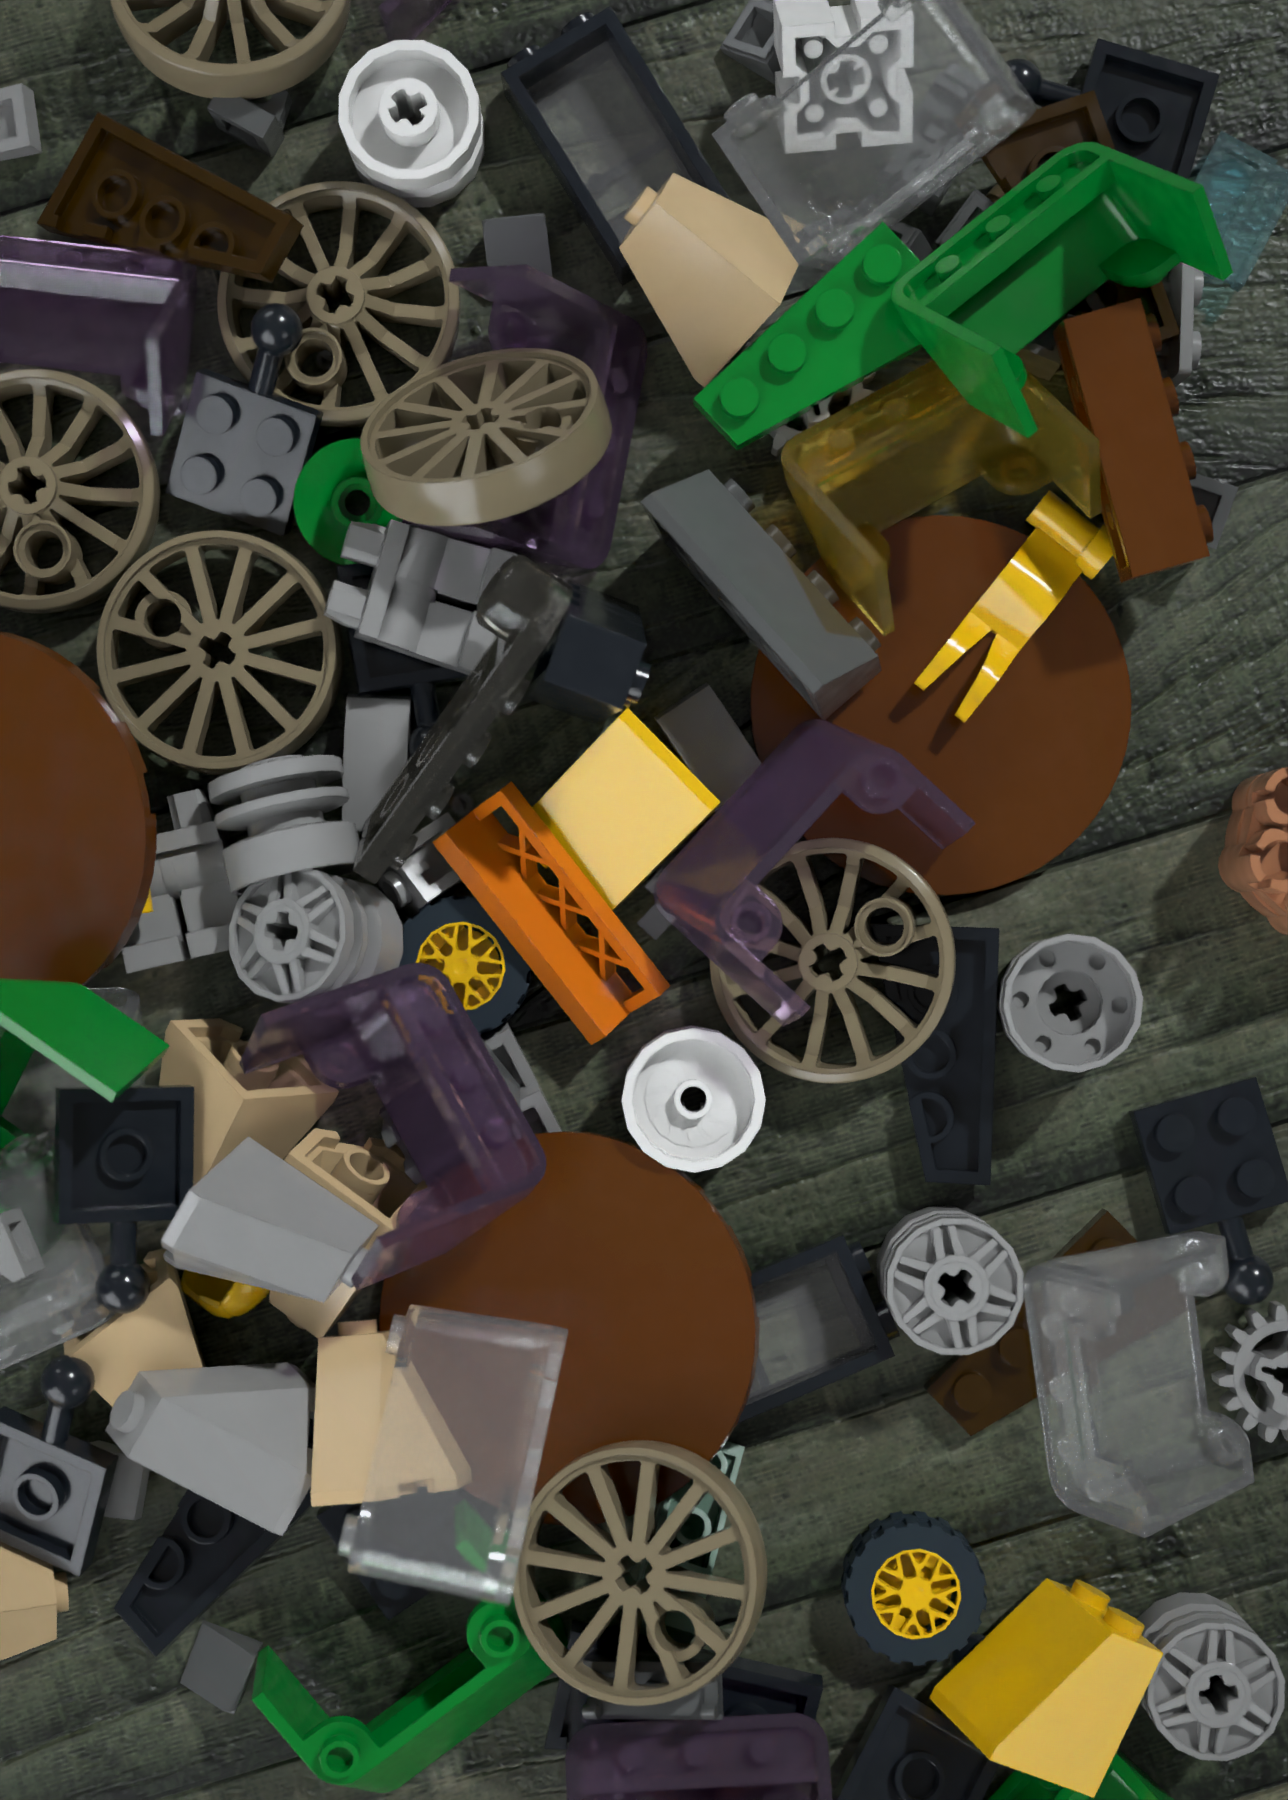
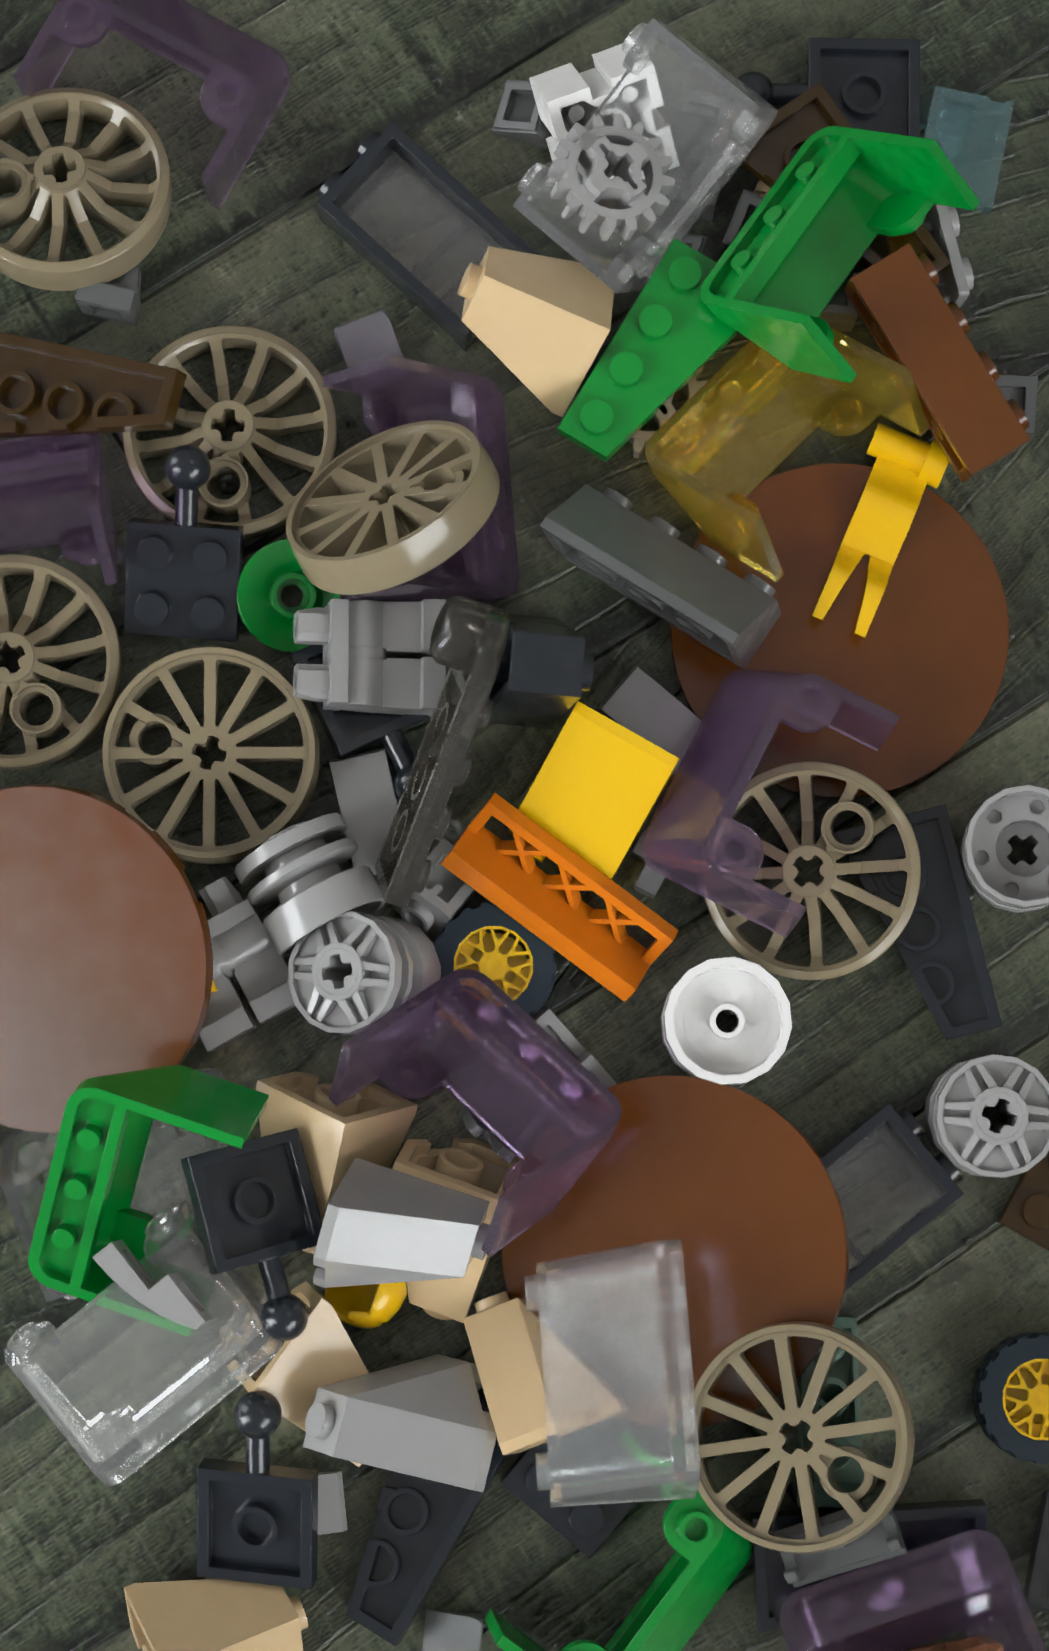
camera: 20 degrees left, 5 degrees down
white wheel [338,40,485,207] -> none
none -> light grey gear [548,114,675,241]

